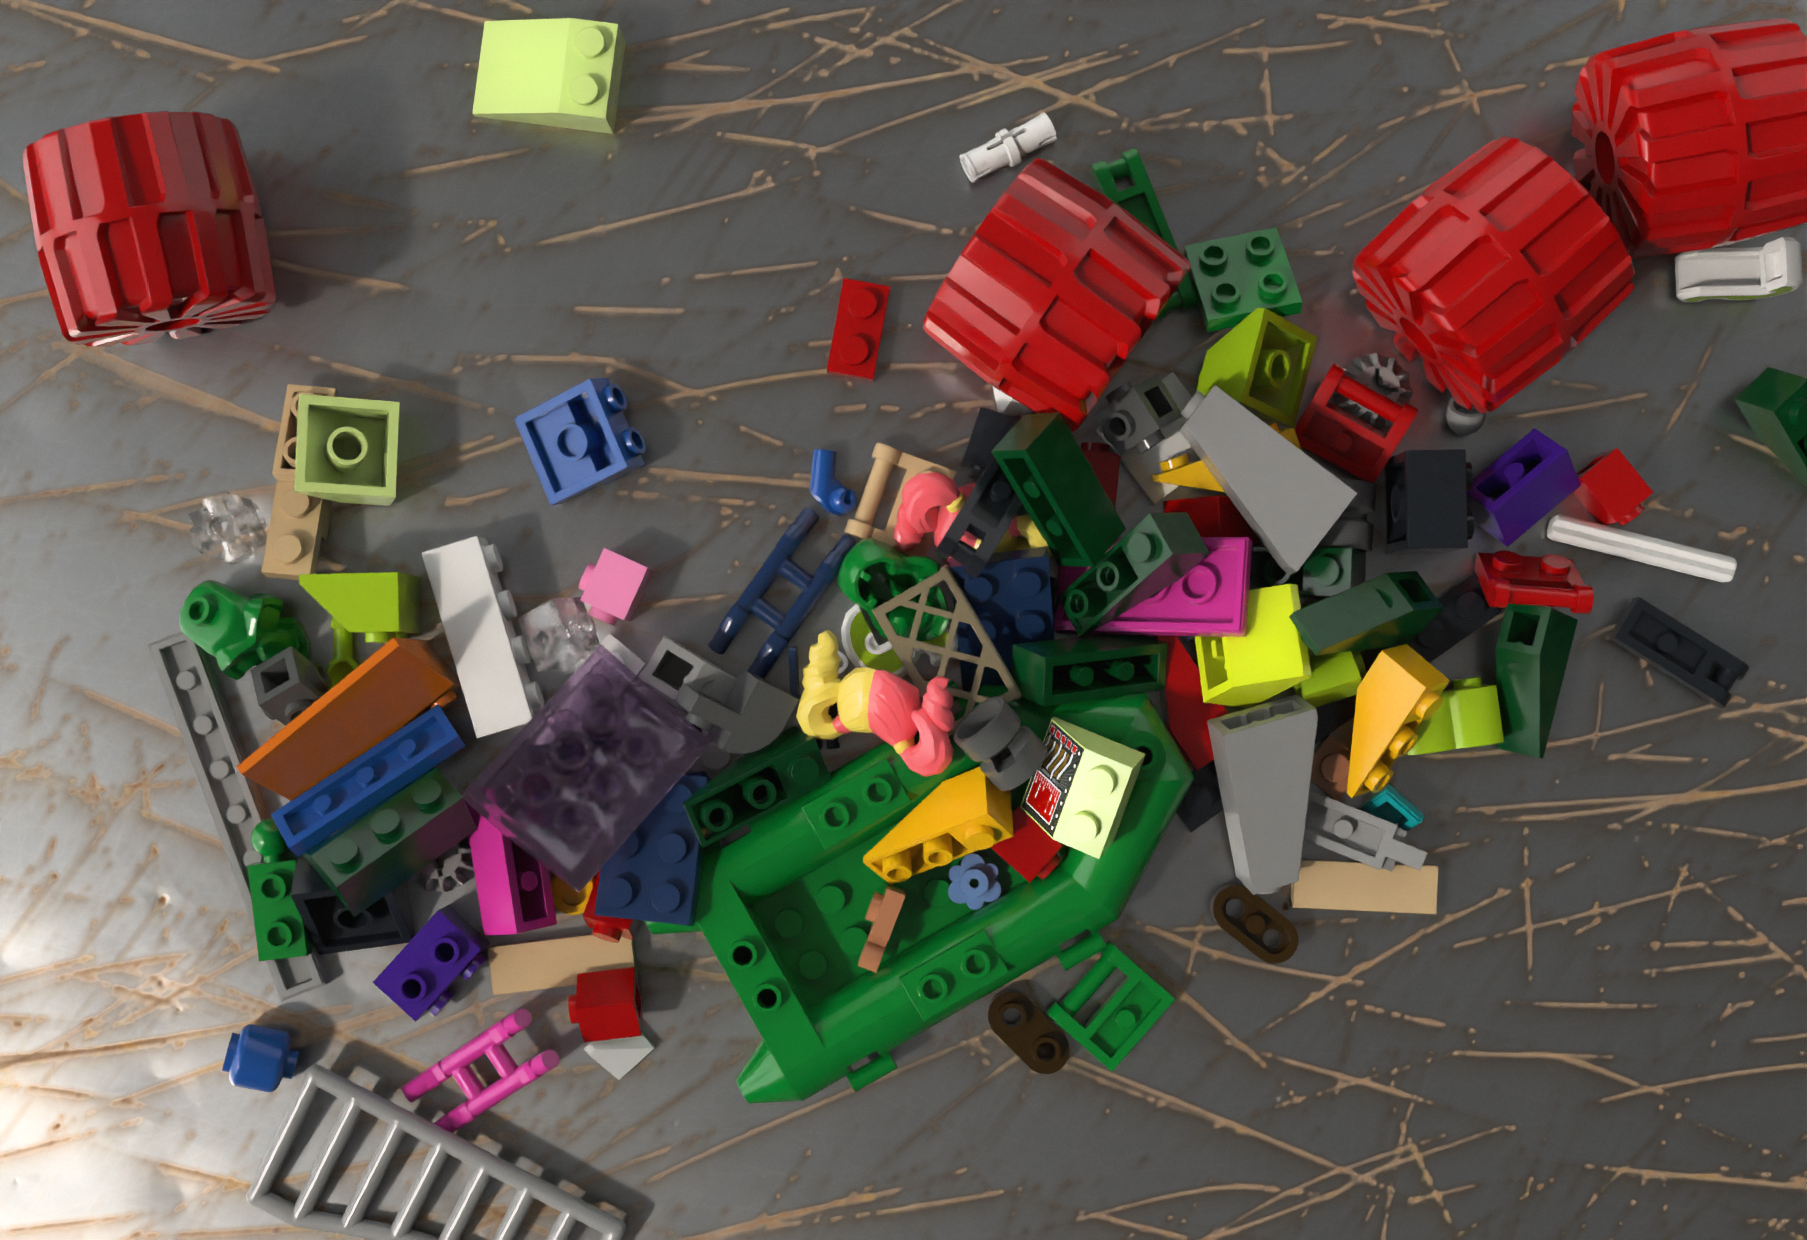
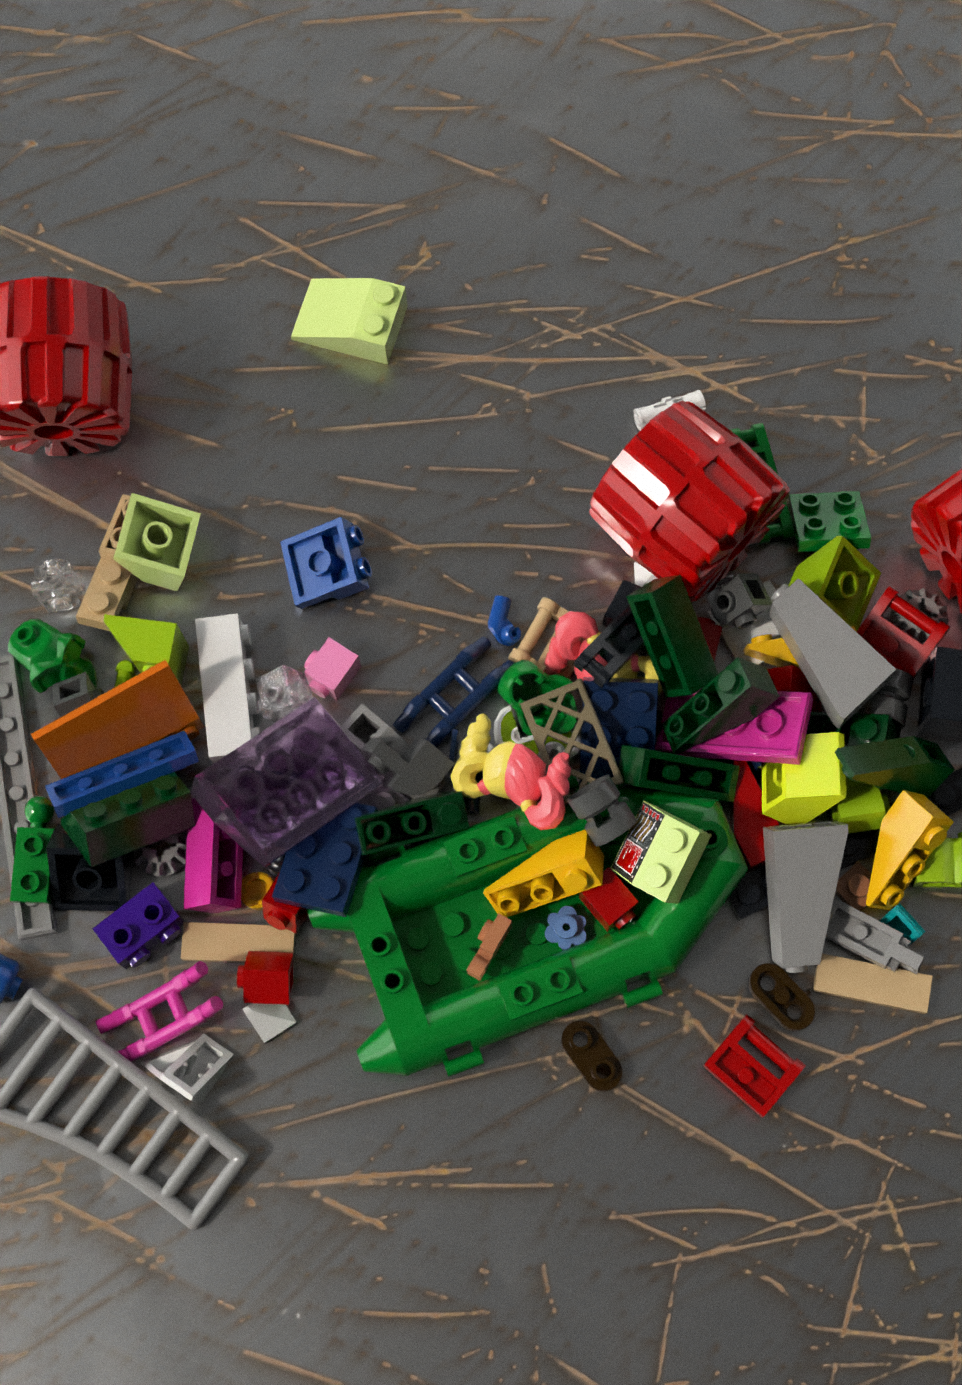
camera: 15 degrees right, 15 degrees down
red plate [827,278,890,382] -> none
green plate [1046,940,1175,1072] -> none
none -> white slope [140,1033,234,1105]
none -> red plate [703,1014,806,1118]

